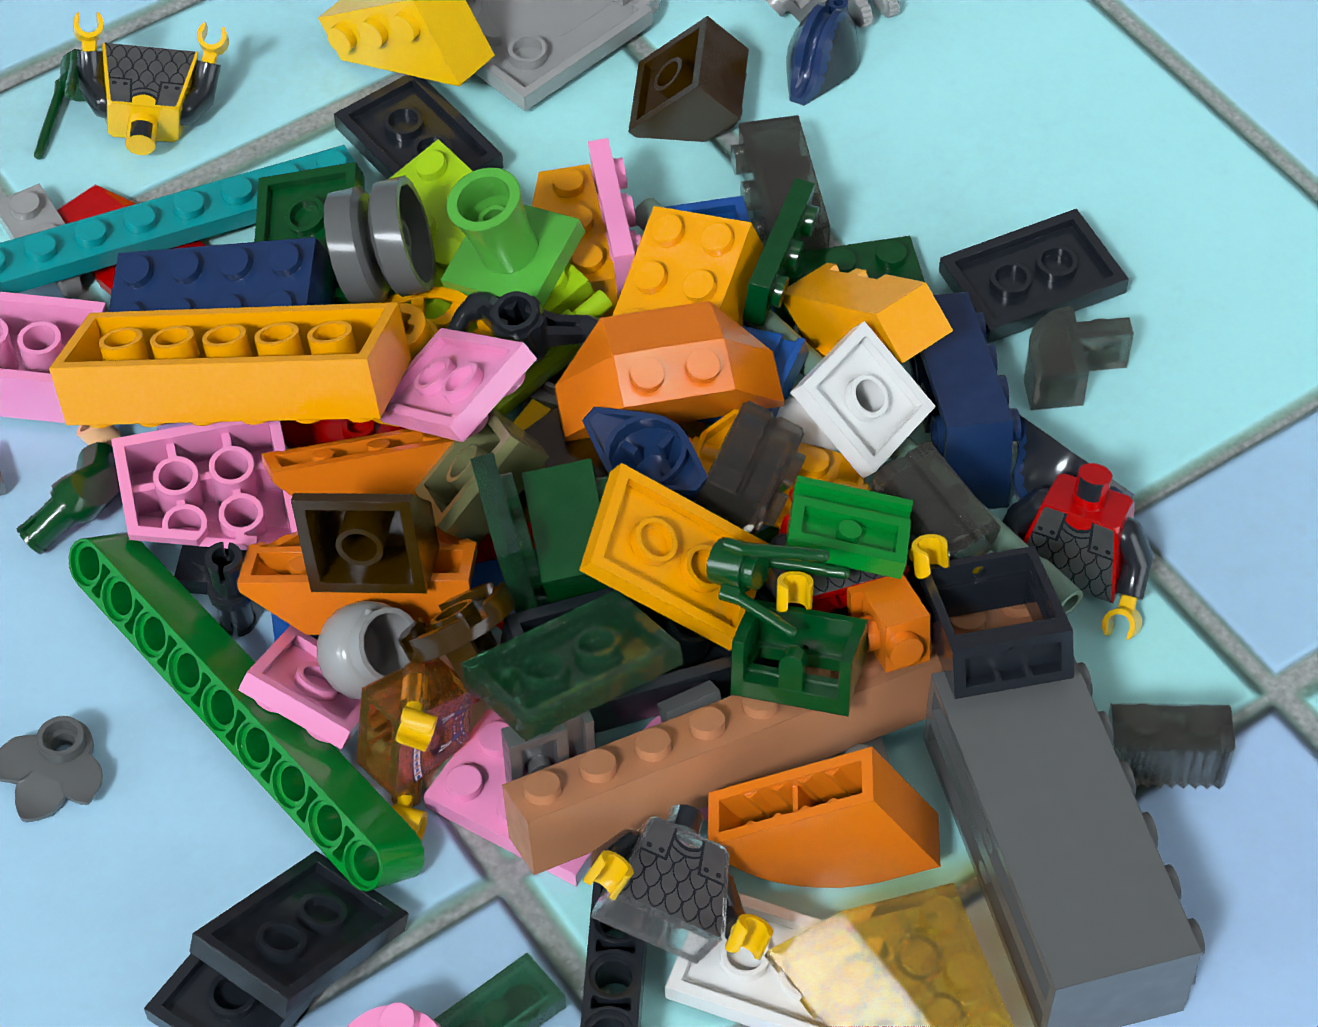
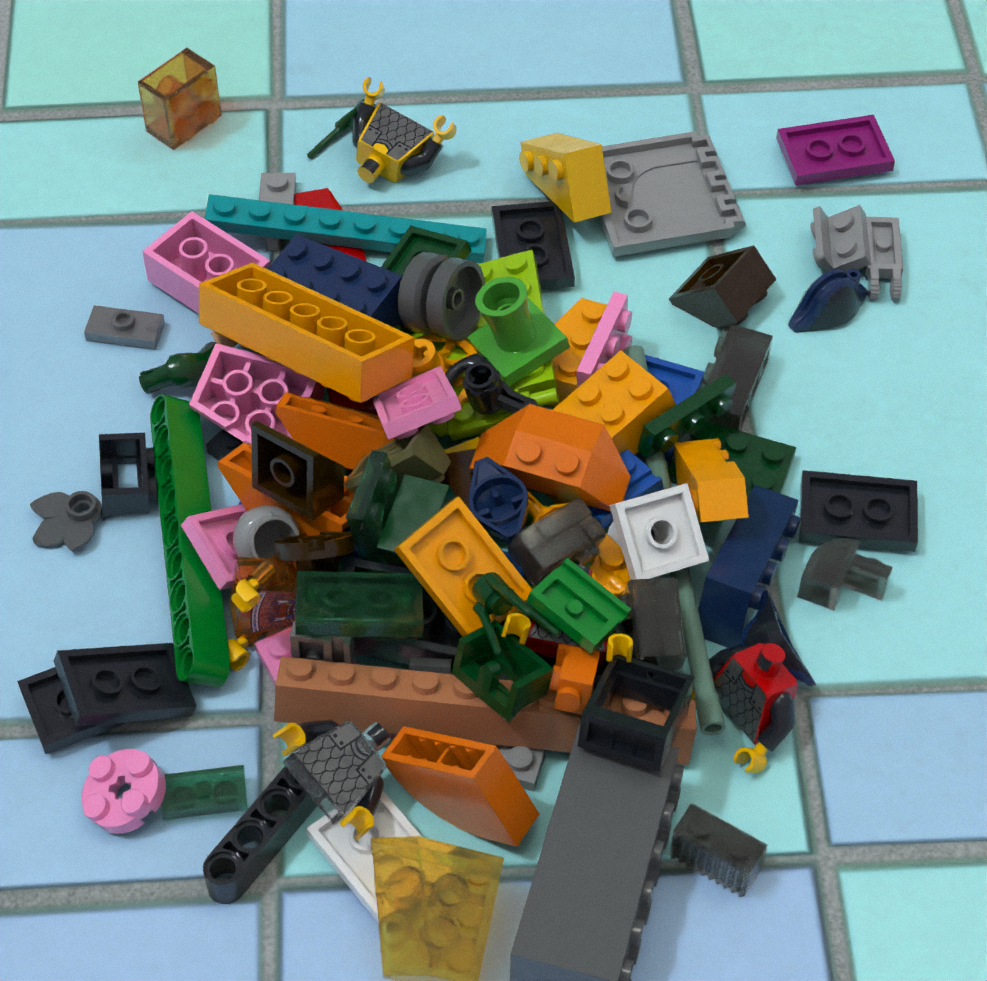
camera: 30 degrees right, 0 degrees up
black pin [204,542,256,637] -> none
none -> black window [99,432,156,521]

